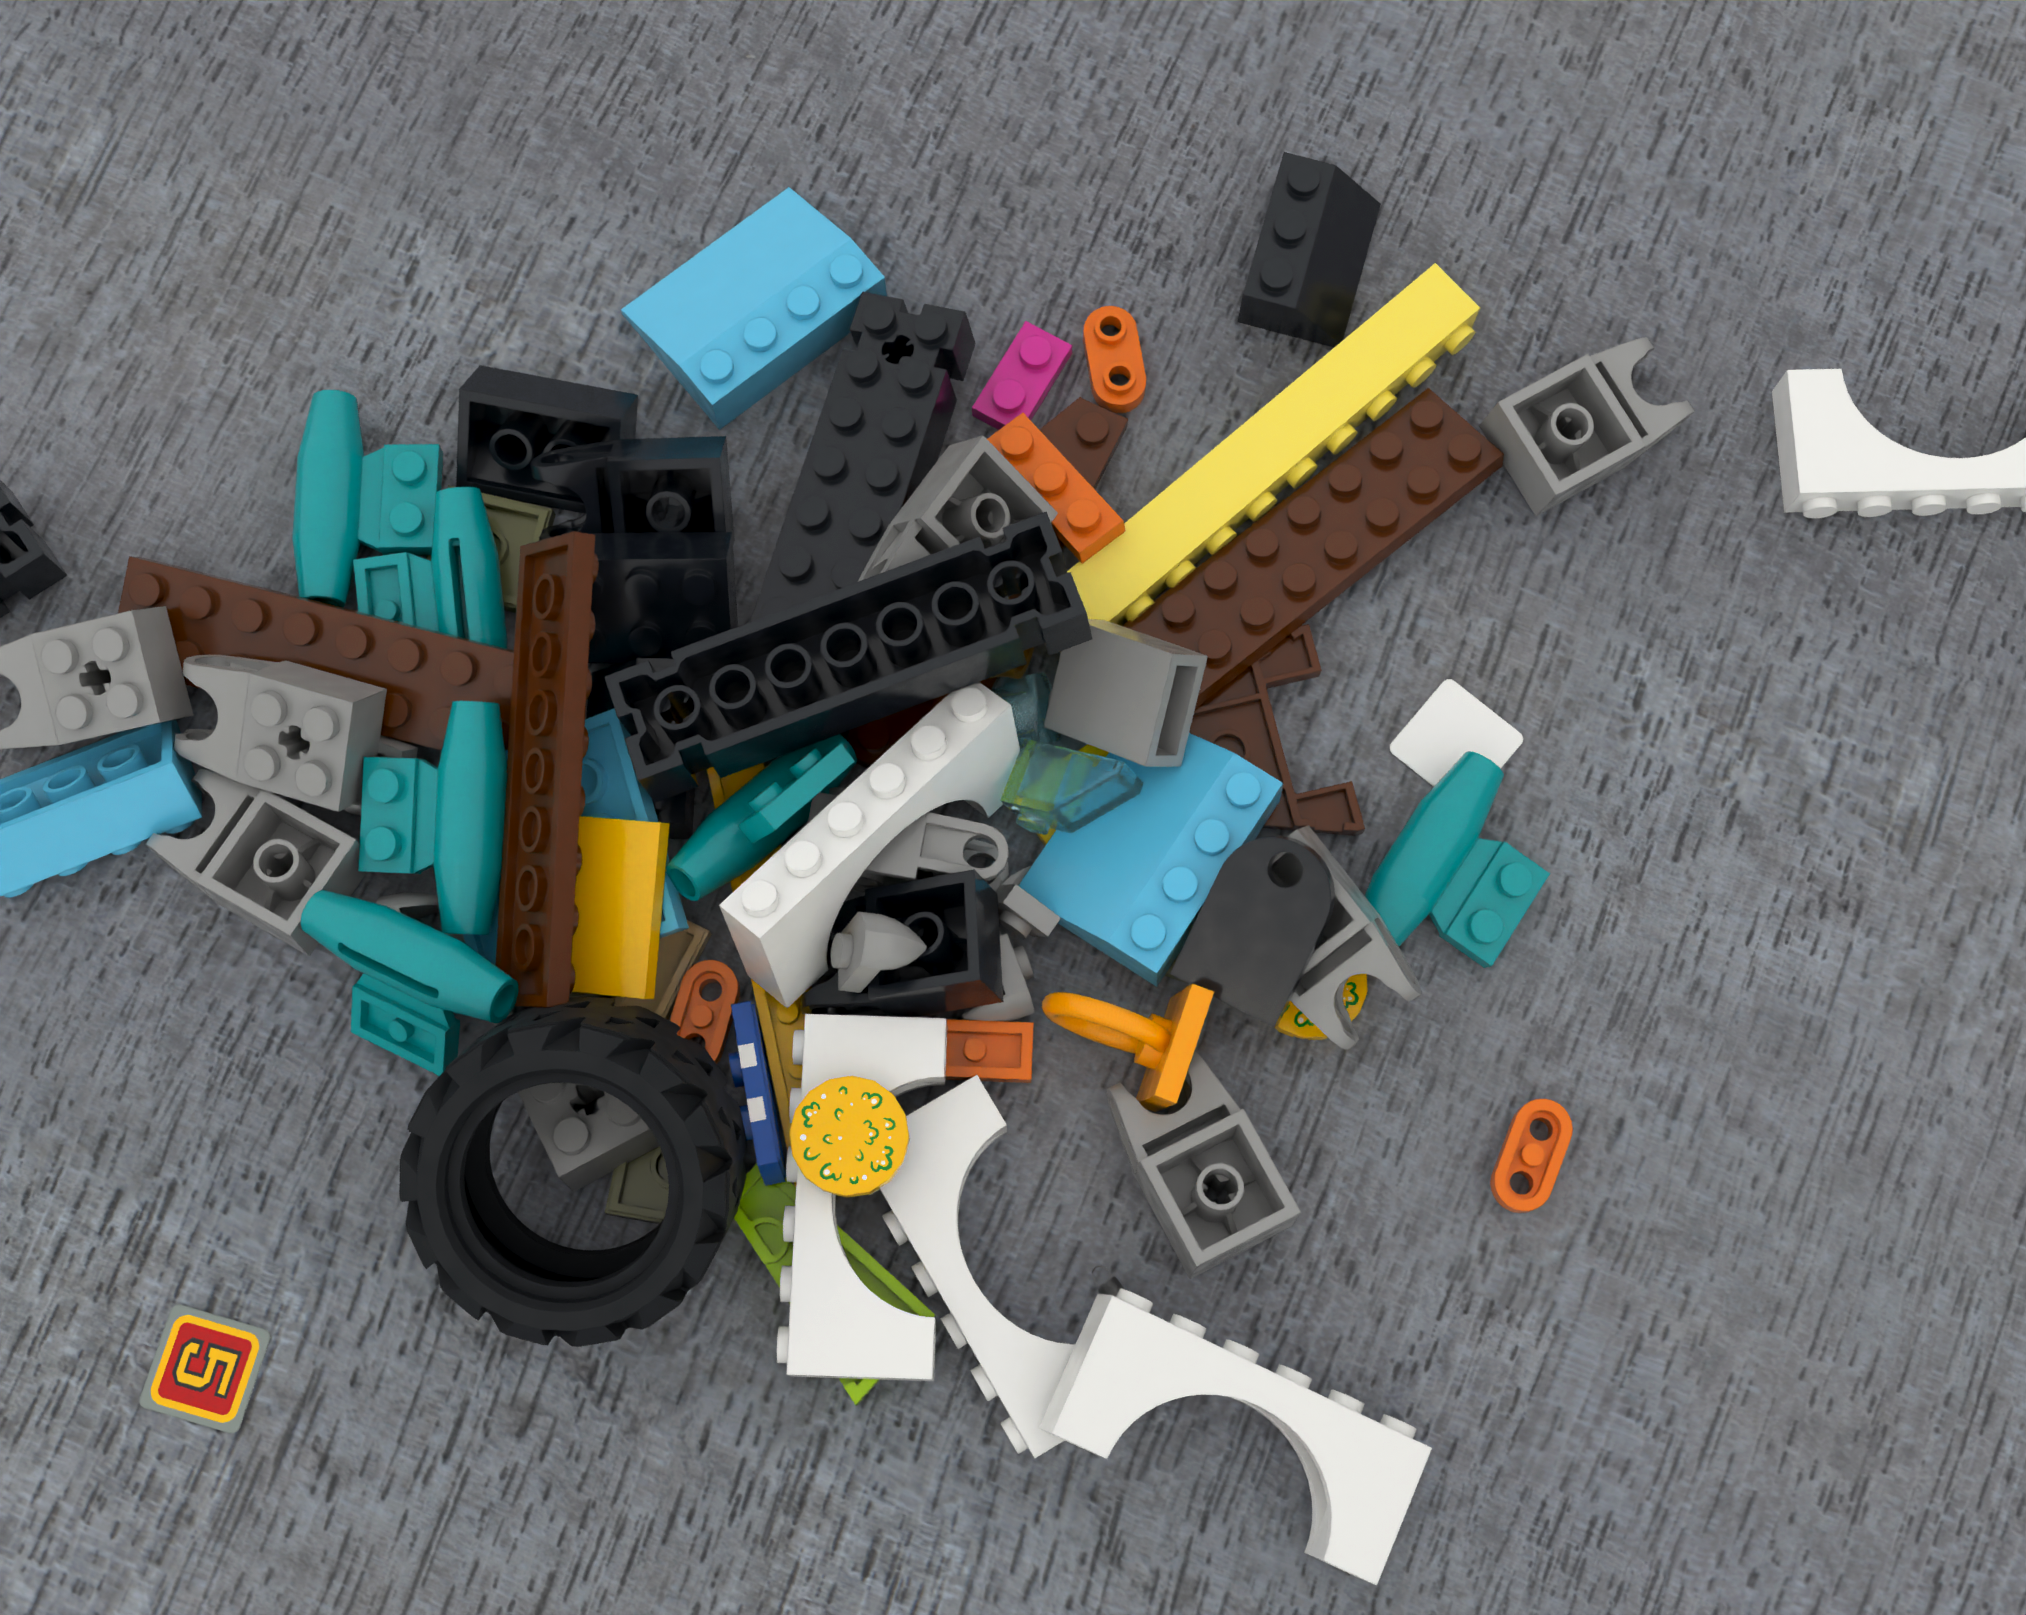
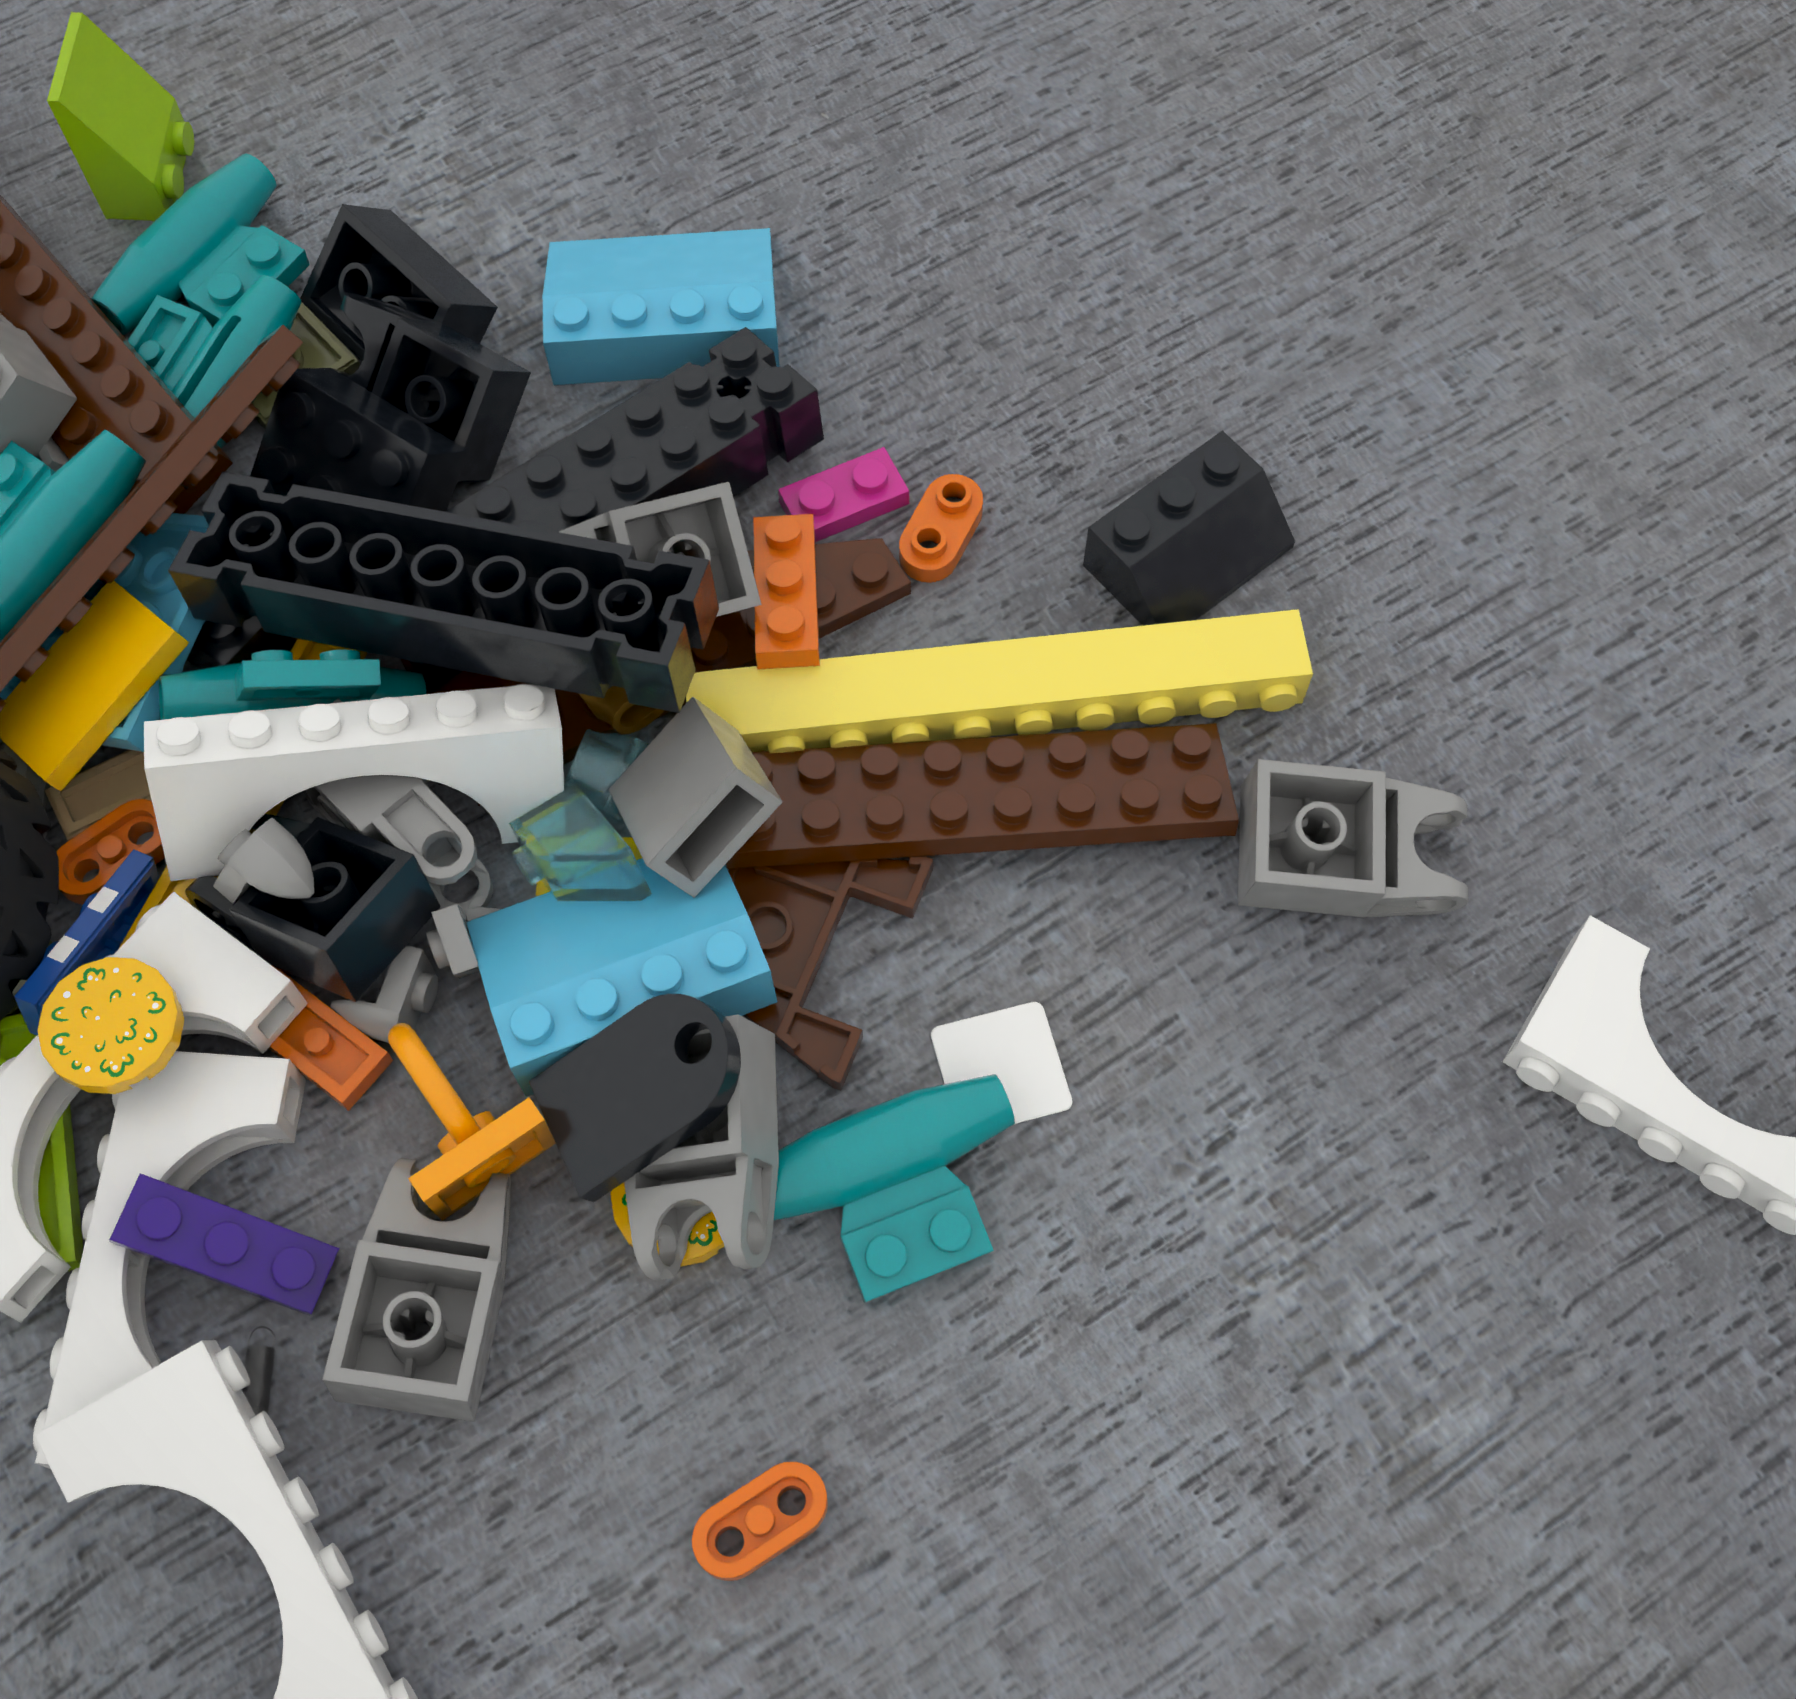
camera: 35 degrees right, 10 degrees down
none -> lime slope [47,12,194,221]
none -> dark purple plate [109,1173,339,1316]

